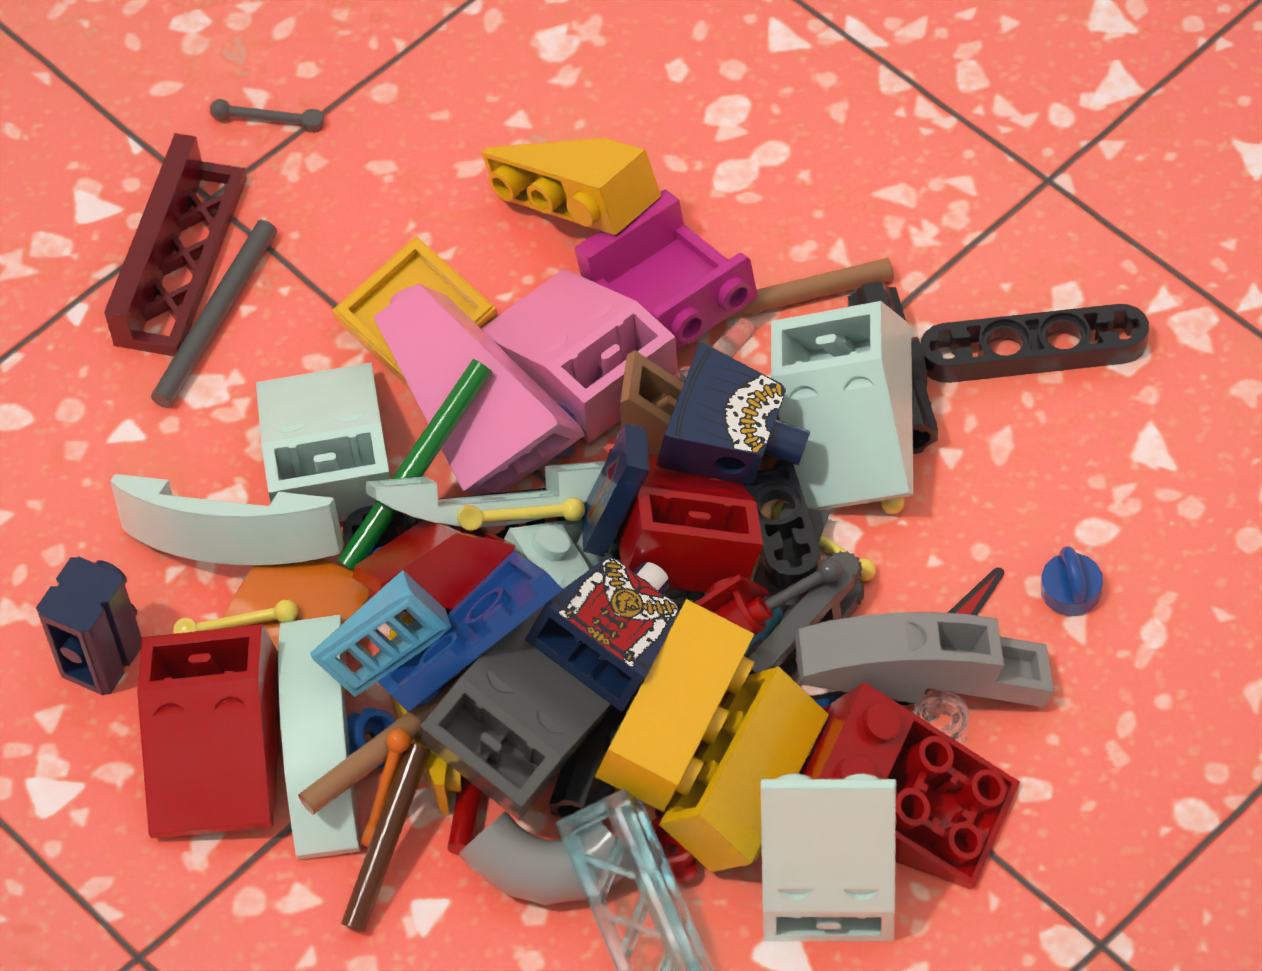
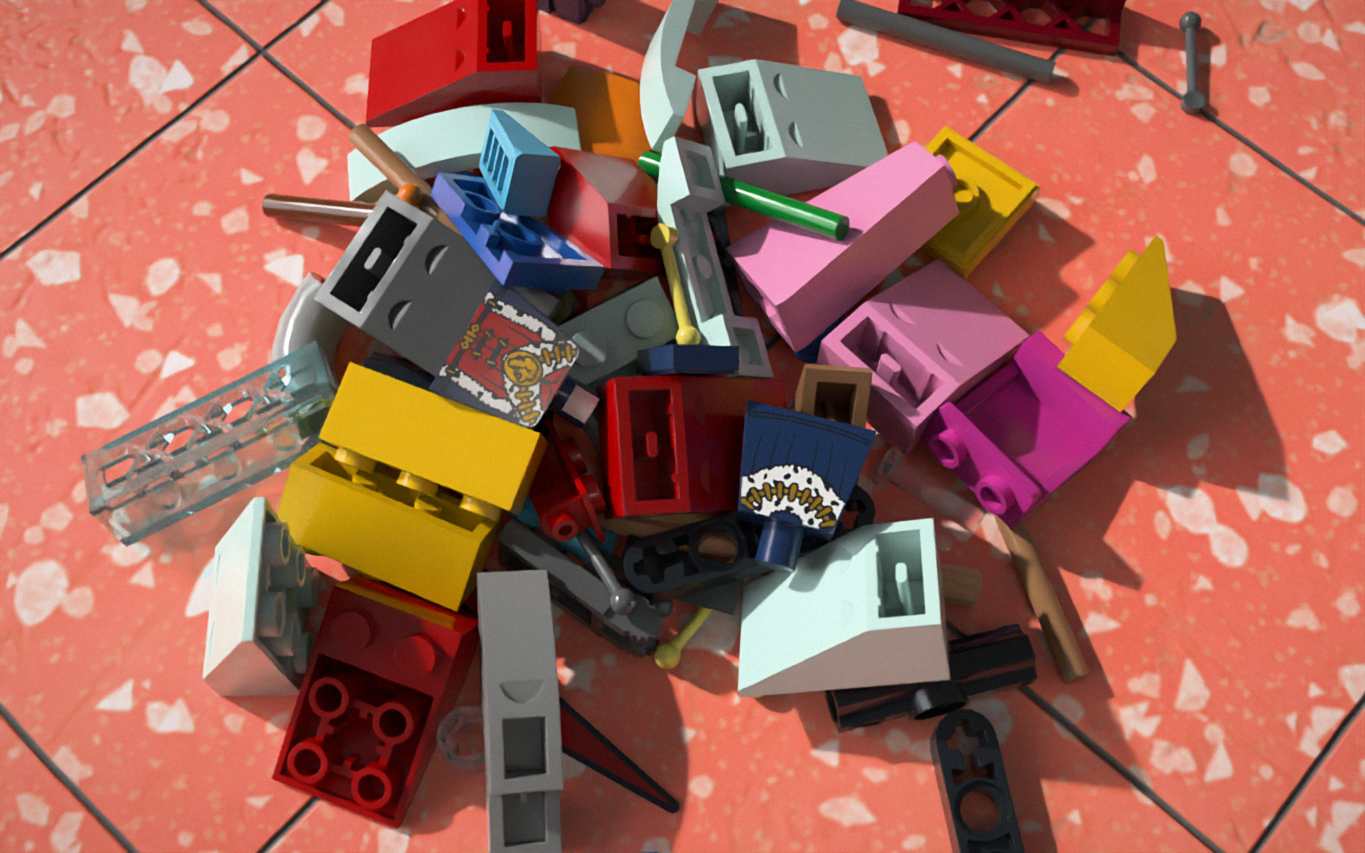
camera: 80 degrees right, 10 degrees up
light yellow hinge [173,600,298,634] -> none

